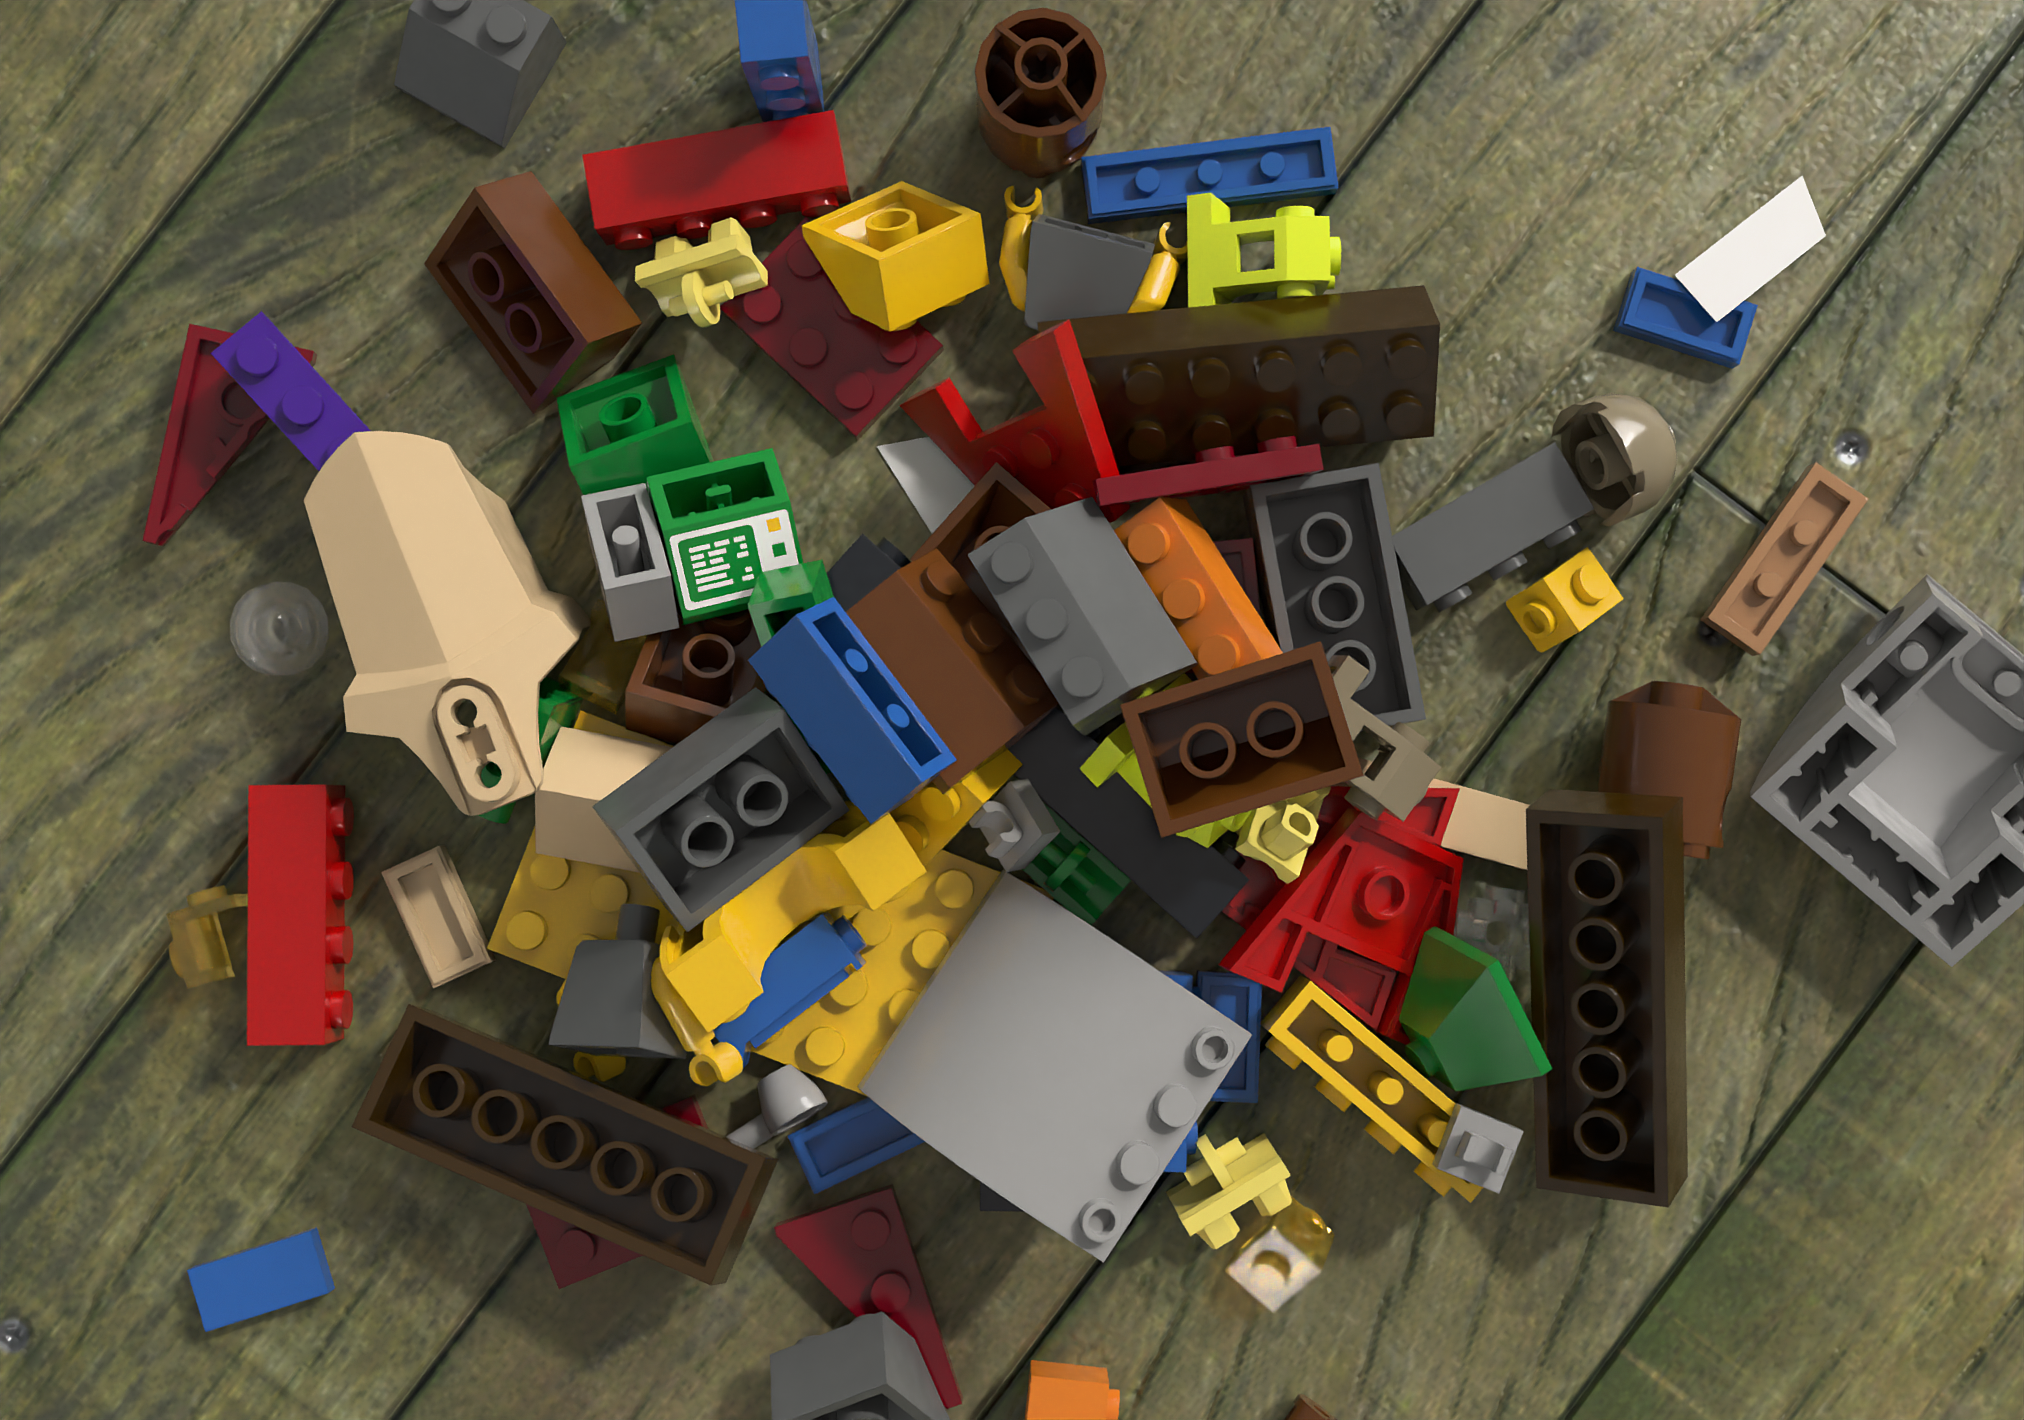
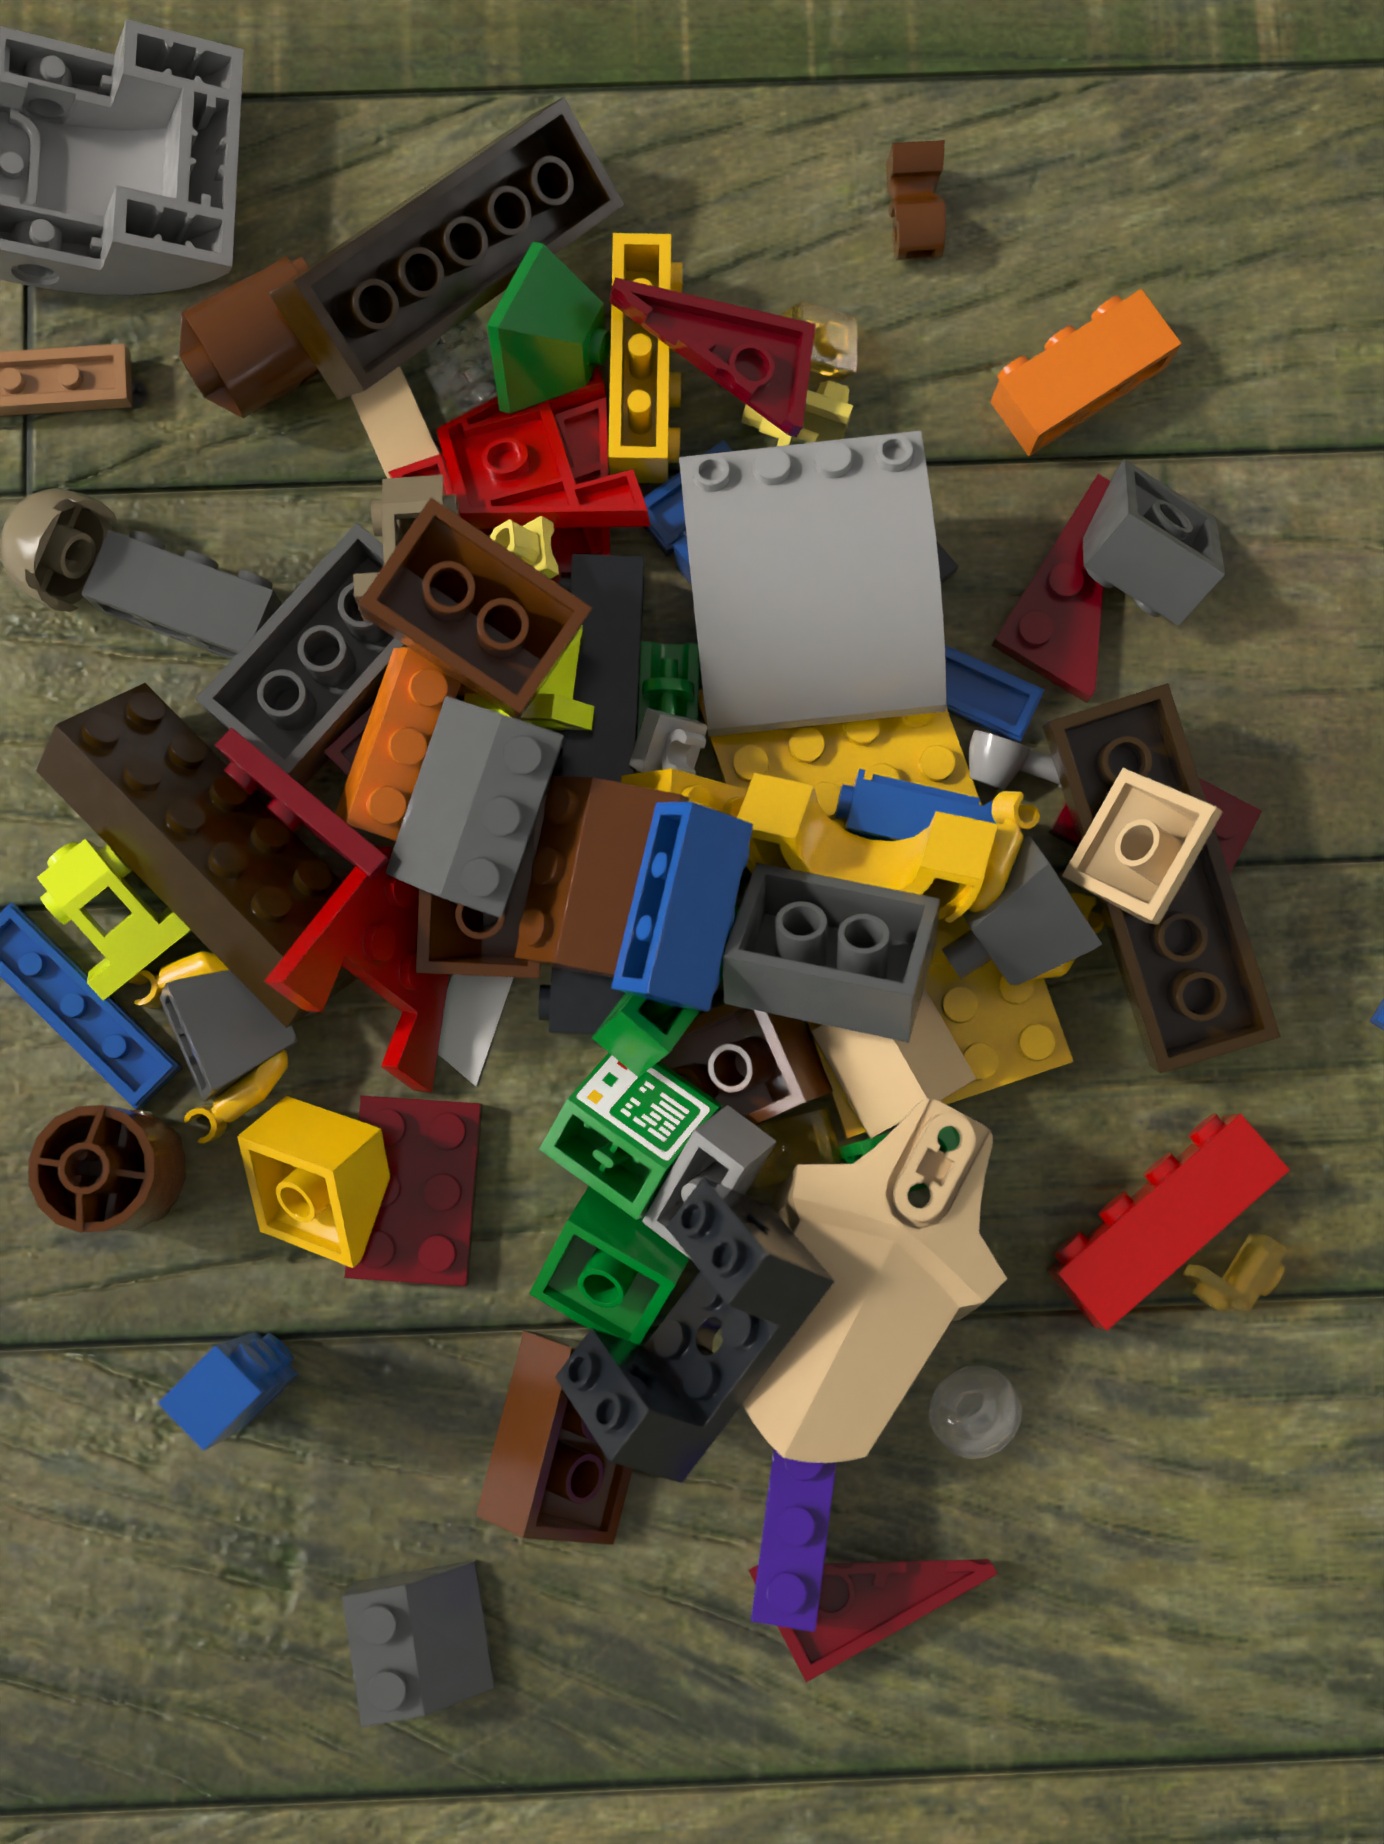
camera: 135 degrees left, 5 degrees down
tan tile [381,845,496,988] -> none
red brick [582,110,852,250] -> none
light yellow hips [635,218,768,327] -> none
light grey tile [1432,1103,1524,1194] -> none
yellow bracket [1506,546,1624,653] -> none
none -> black plate [555,1177,835,1483]
none -> dark red wing [609,277,816,437]
none -> tan slope [1062,768,1223,925]

